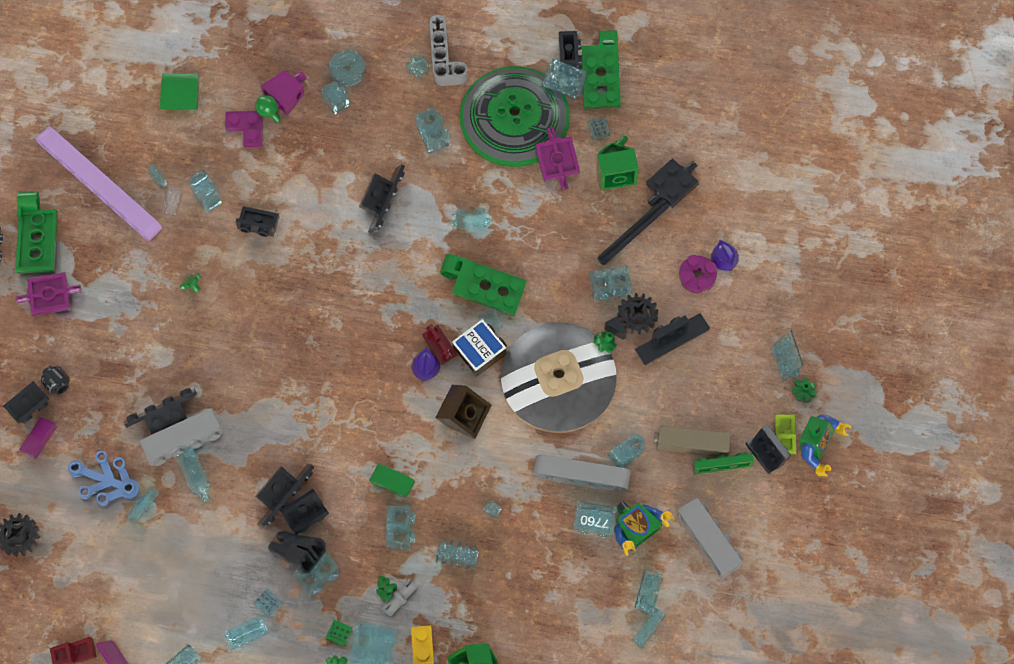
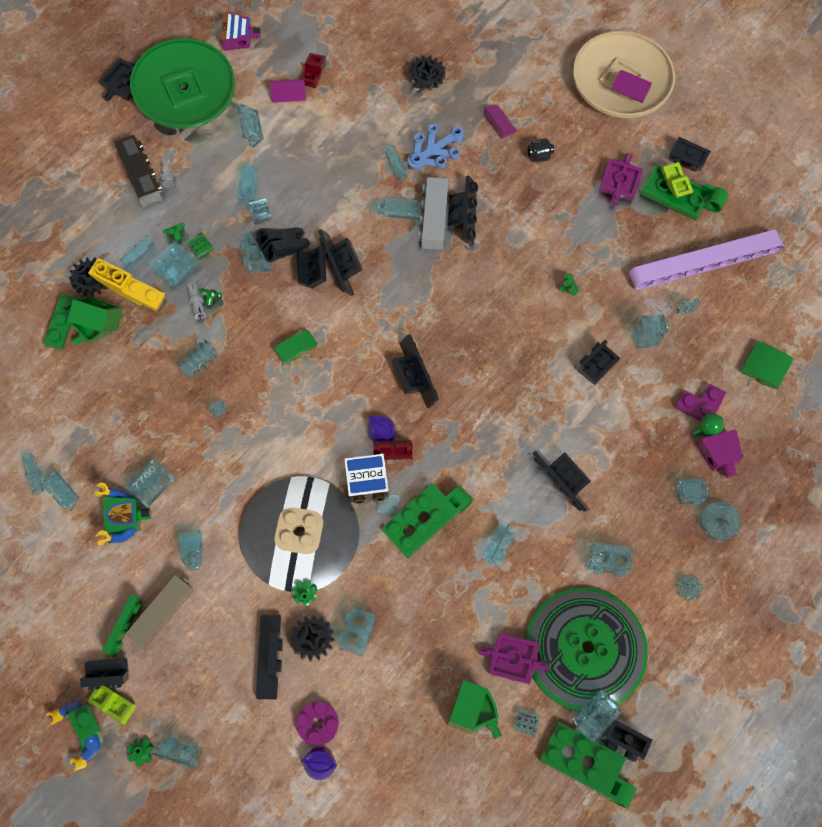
camera: 115 degrees right, 0 degrees up
black bracket [3,381,49,424] -> none
clear light blue brick [386,506,415,550] -> none
light grey beam [430,15,468,86] -> none
dark brown slope [435,384,492,439] -> none
light grey beam [533,455,631,492] -> none
black axle [597,199,669,265] -> none
black slope [604,316,627,340] -> none
black plate [646,158,699,208] -> none
light grey brick [676,498,743,580] -> none
none -> black bracket [391,334,439,408]
none -> lime slope [661,162,693,198]

